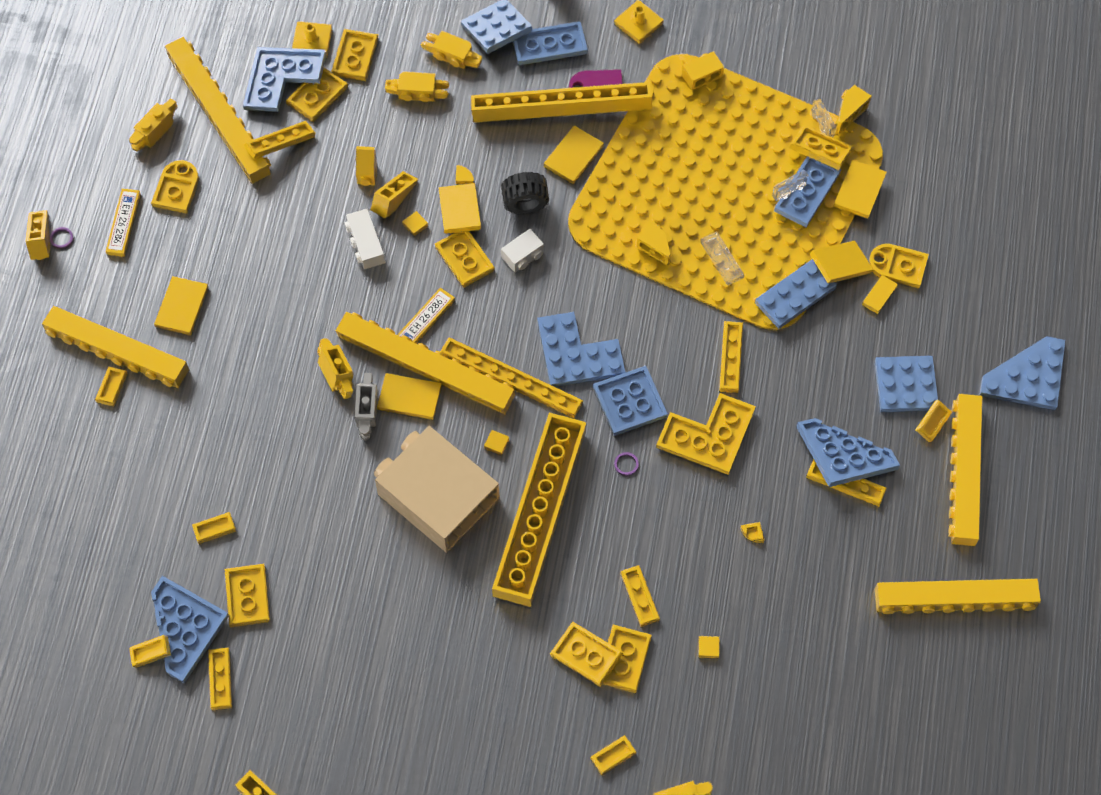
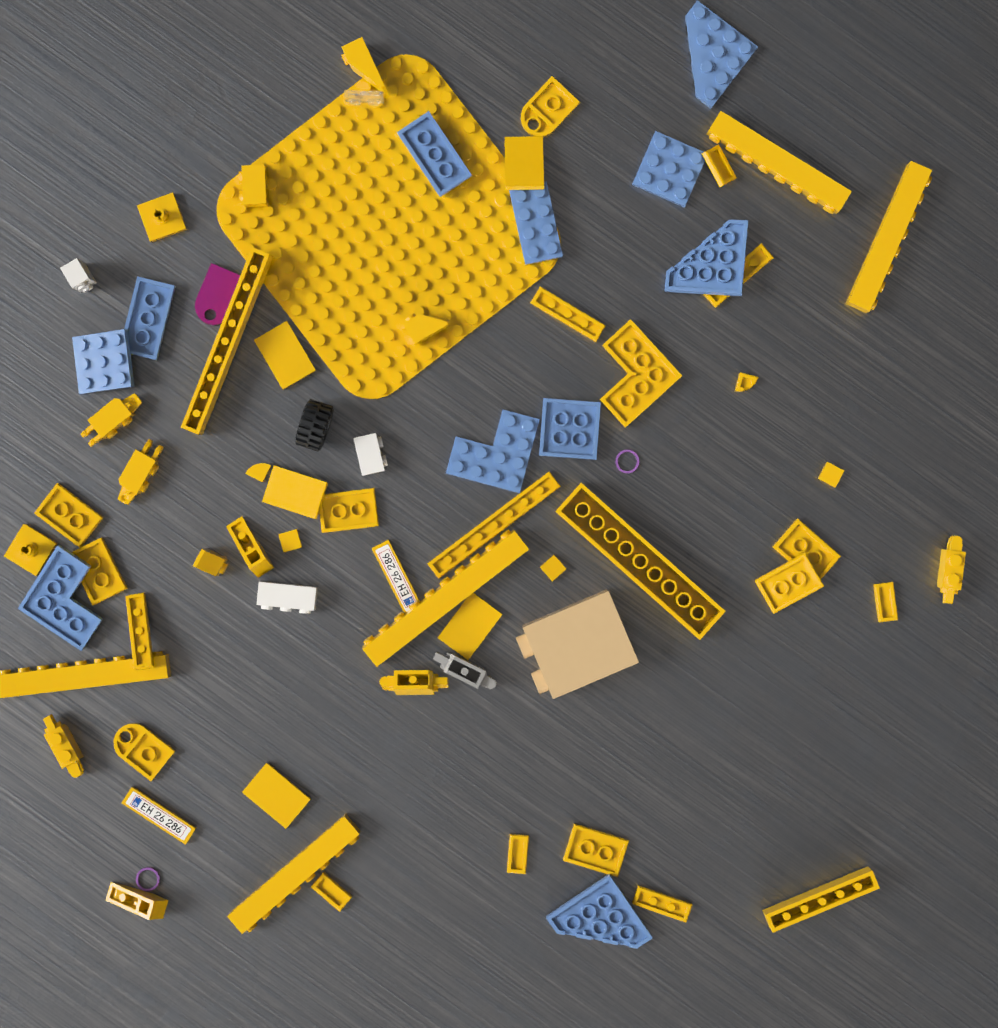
camera: 65 degrees left, 25 degrees up
yellow tile [129,635,171,668] -> none
yellow tile [620,565,660,627] -> none
clear tile [700,232,744,285] -> none
clear plate [772,170,808,201] -> none
yellow tile [790,125,853,170] -> none
yellow tile [834,160,887,219] -> none
yellow tile [862,275,898,314] -> none

